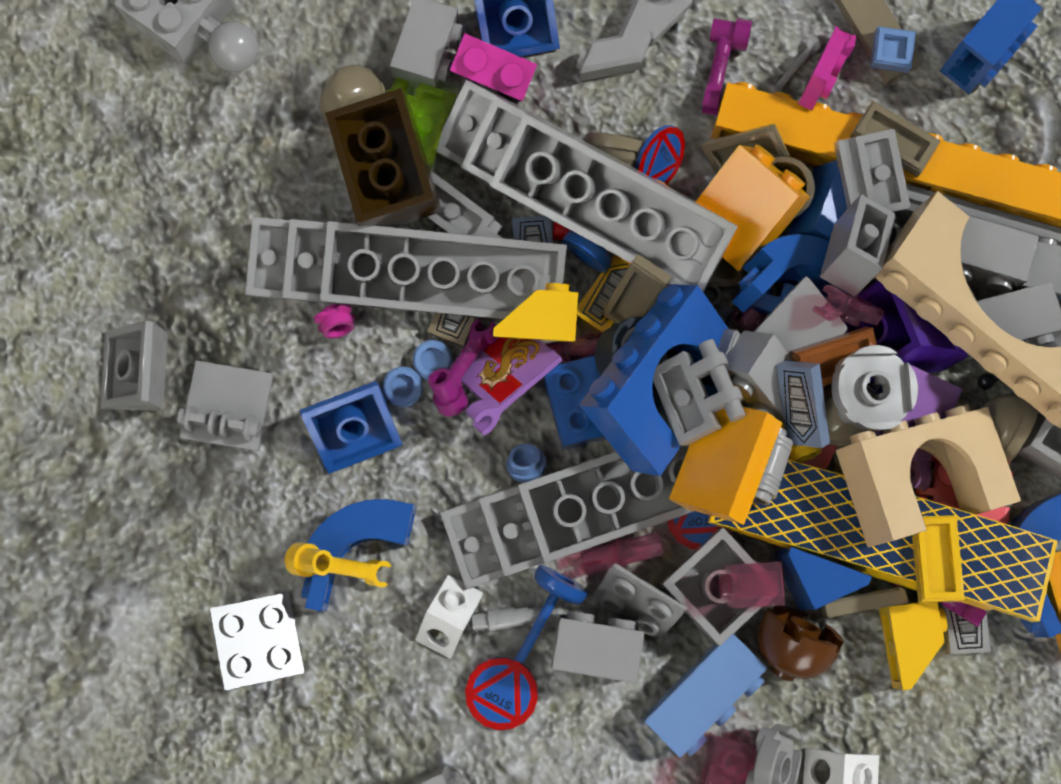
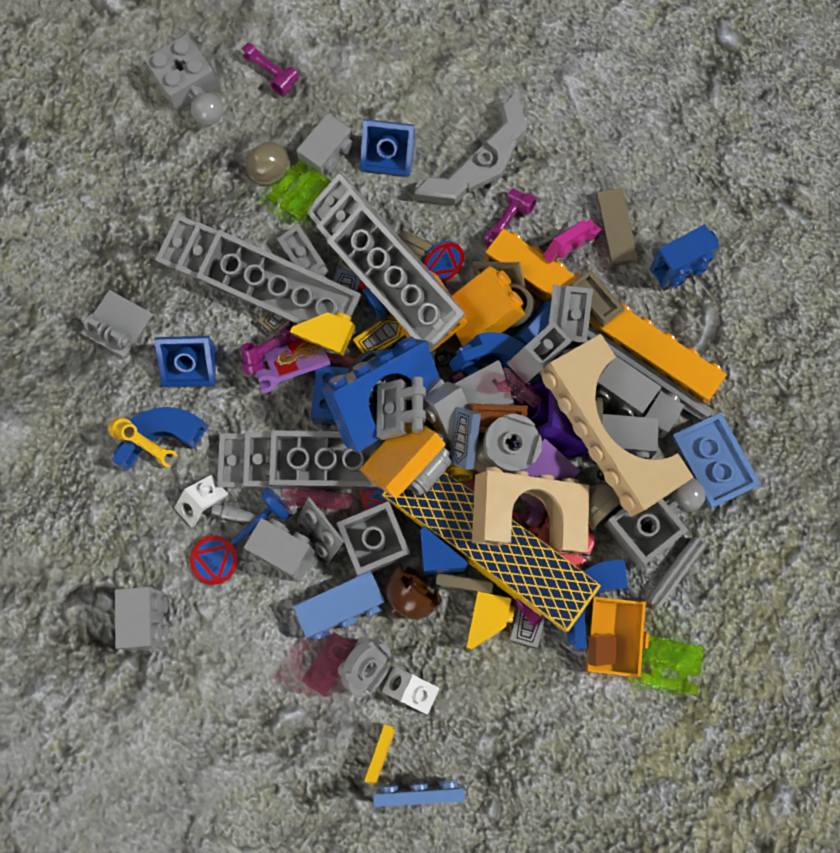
camera: 25 degrees right, 5 degrees down
light grey slope [100,321,168,410] -> none
hinge [209,593,304,691] -> none
dark pink plate [314,304,356,339] -> none
dark brown slope [325,88,442,226] -> none
medium blue tile [383,367,423,408] -> none
medium blue tile [413,340,453,380] -> none
dark pink brick [450,33,538,102] -> none
medium blue plate [506,444,547,482] -> none
dark tan tile [601,254,672,324] -> none
clear pink brick [719,562,785,608] -> none
medium blue tile [870,26,916,73] -> none
yellow tile [912,515,965,603] -> none

